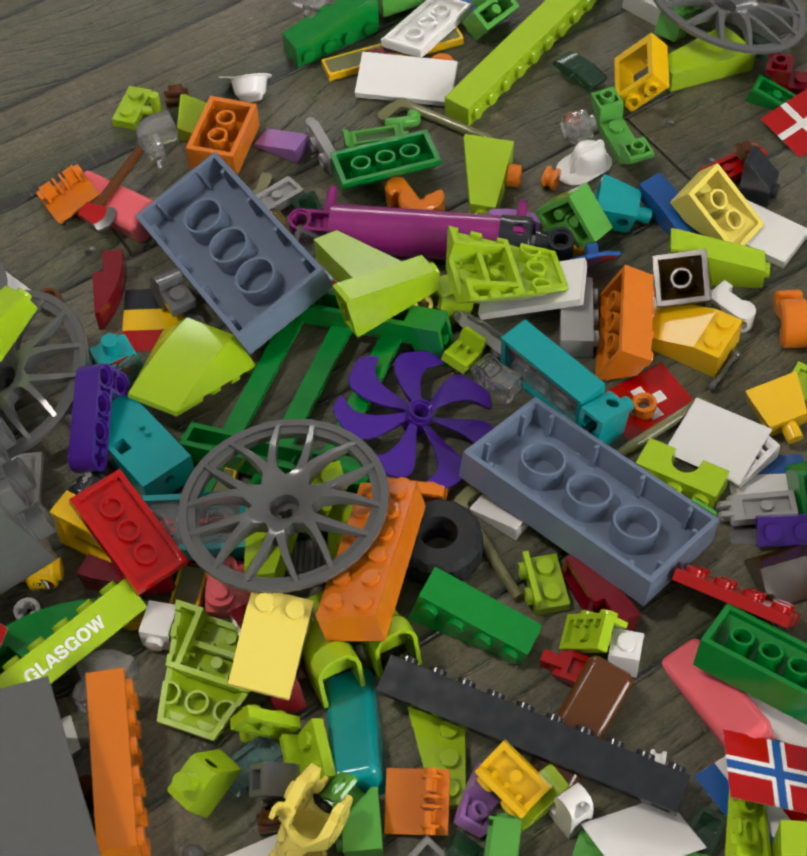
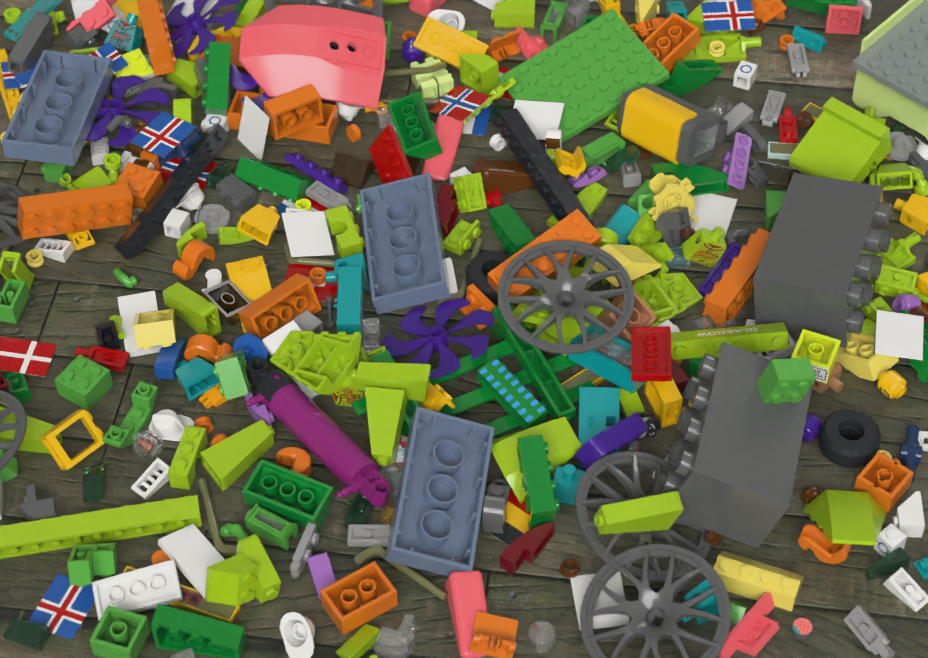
camera: 140 degrees left, 5 degrees down
piece [78,146,145,233] -> none
orange hinge [384,768,450,836] -> none
reddish brown plate [735,141,761,162] -> none
none -> dark grey brick [20,484,58,522]
none -> bright green brick [54,354,113,411]
none -> lime bar [108,315,125,339]
none -> white slope [131,457,170,500]
none -> lime arch [168,425,208,490]
none -> orange animal [184,334,233,363]
none -> lime slope [205,552,257,606]
none -> lime slope [236,534,281,603]
none -> neon yellow bush [295,199,312,211]
none -> yellow bracket [417,382,456,412]
none -> green brick [476,358,547,429]
none -> green wedge [516,435,559,530]
none -> clear head [528,621,556,653]
none -> nougat slope [598,290,657,343]
none -> dark purple plate [697,242,742,297]

